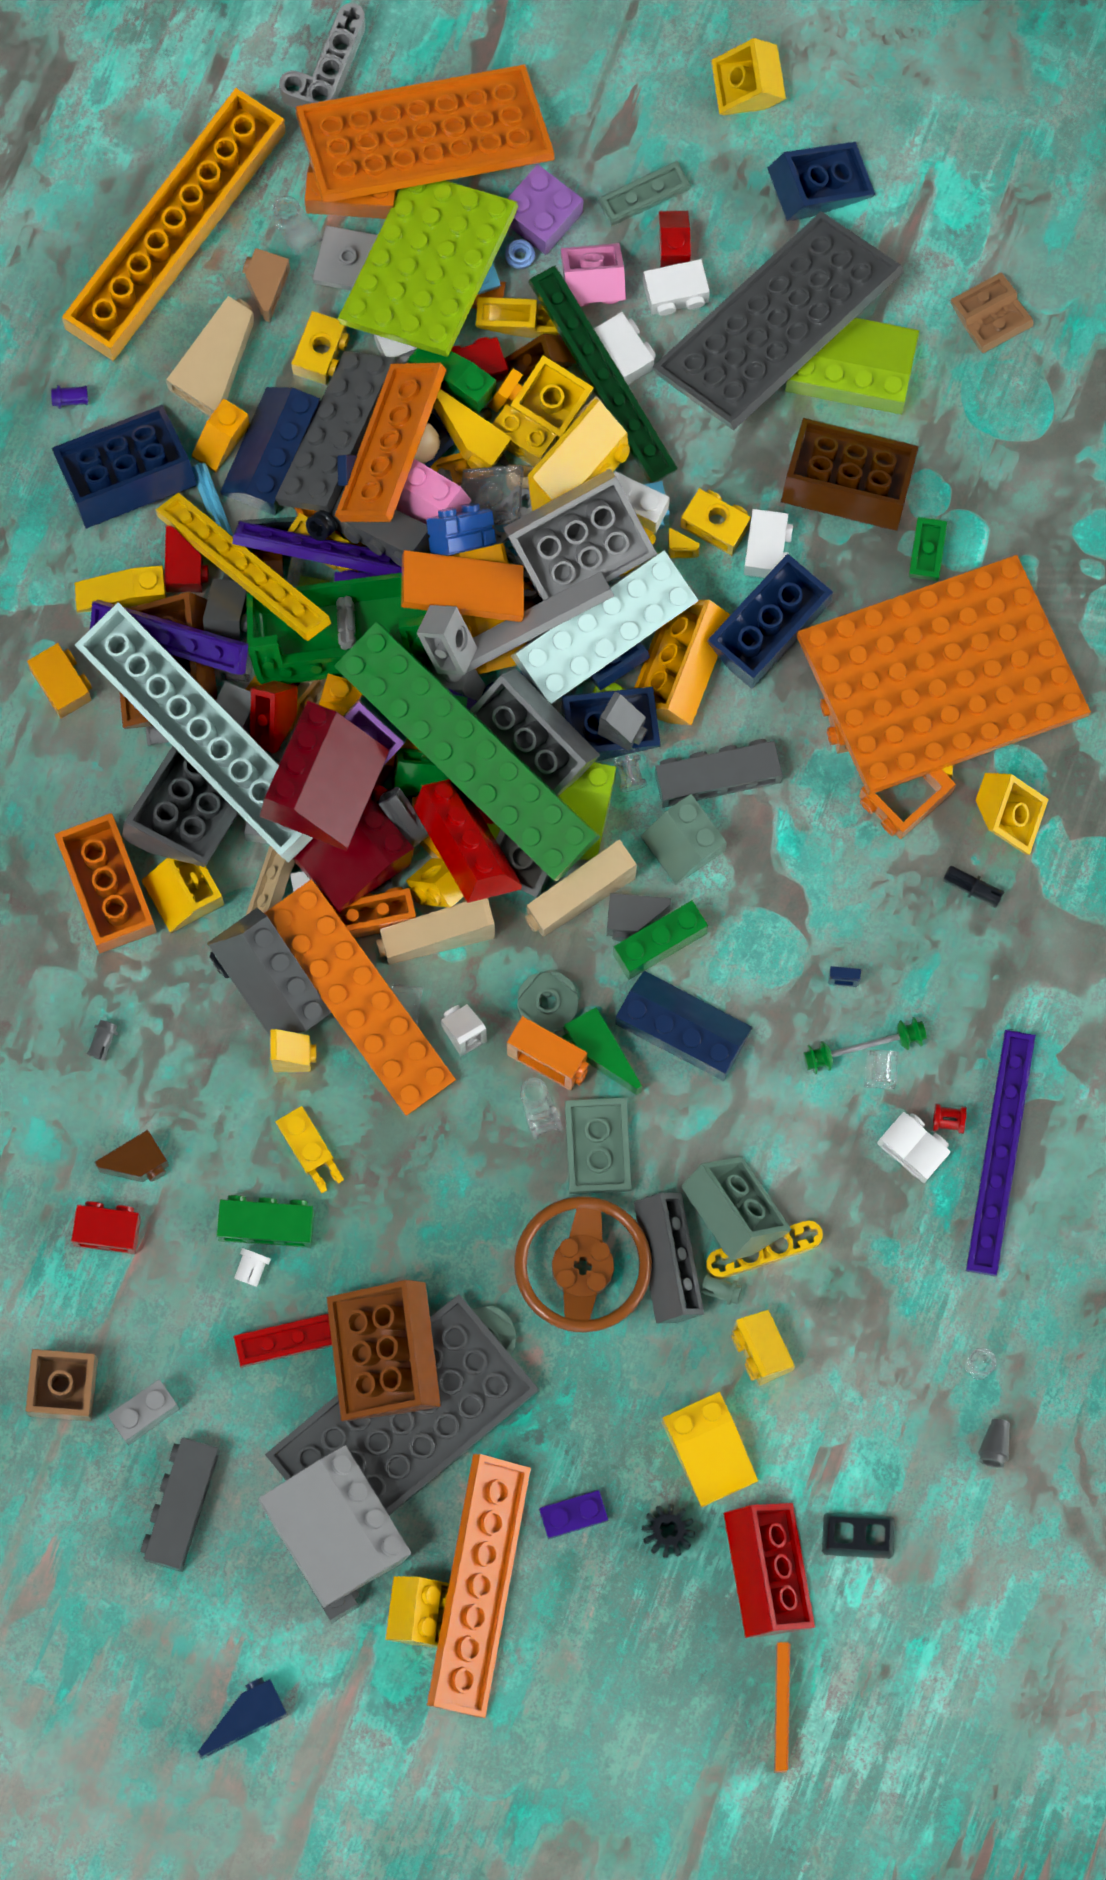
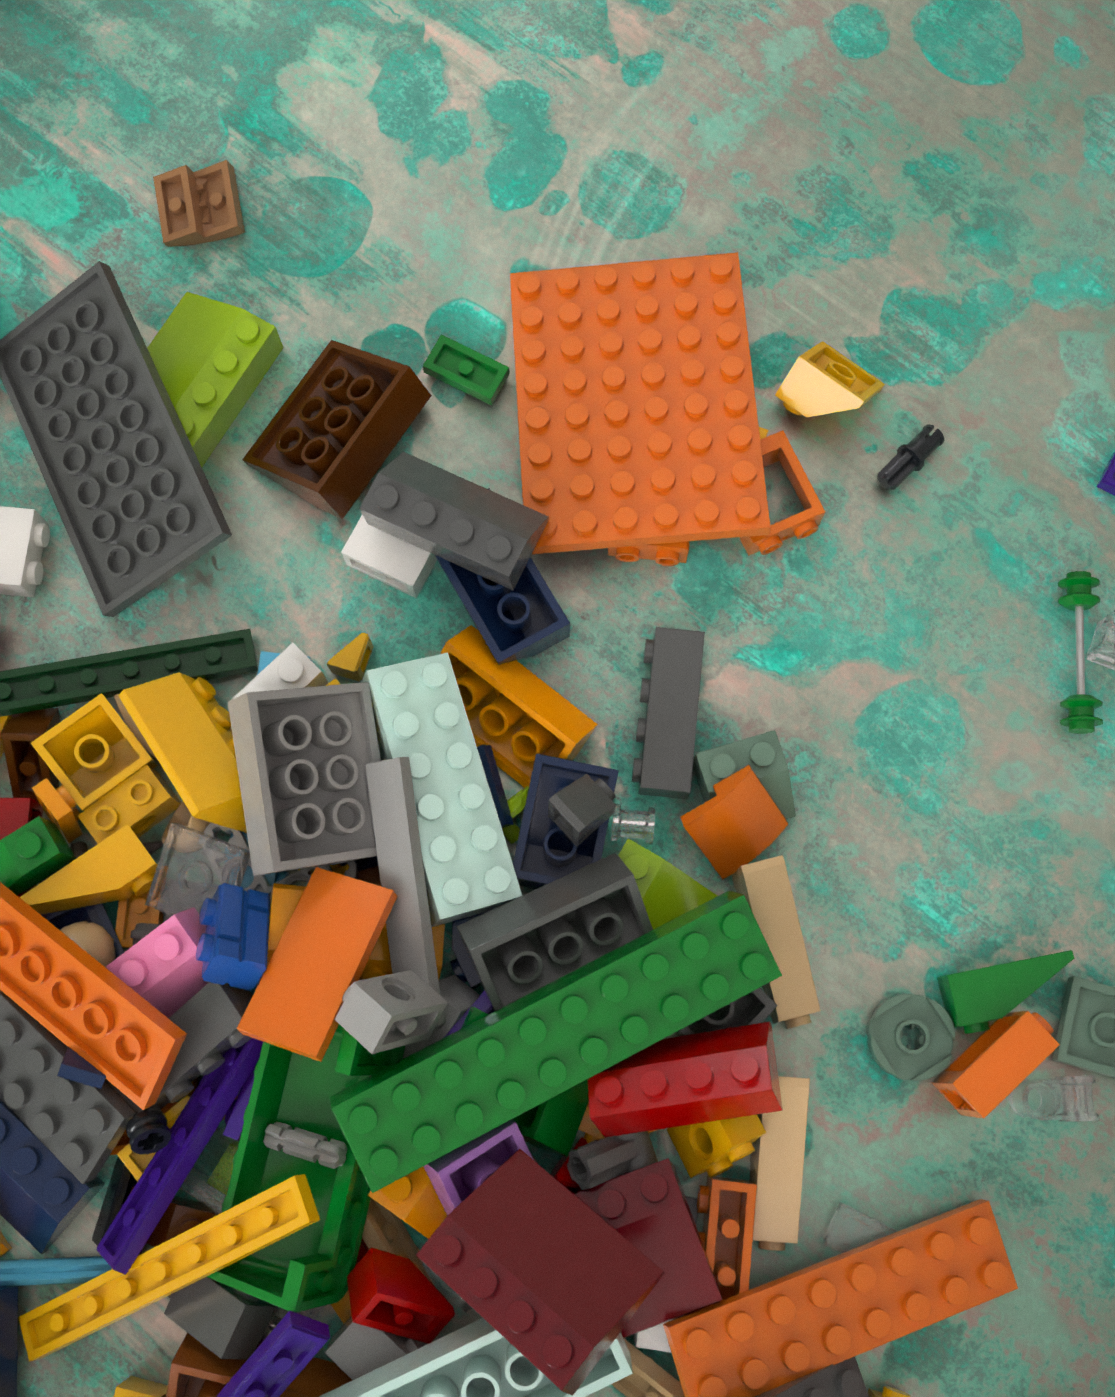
camera: 70 degrees left, 0 degrees up
red slope [164,526,209,593] -> none
white slope [441,1004,487,1057] -> none
white brick [594,312,656,385] -> none
dark grey slope [606,893,671,942] -> none
green brick [613,900,708,980] -> none
dark blue slope [615,971,753,1081] -> none
yellow brick [680,488,751,556] -> none
dark blue tile [828,966,861,987] -> none
none -> dark grey slope [359,452,549,590]
none -> orange slope [680,765,788,880]

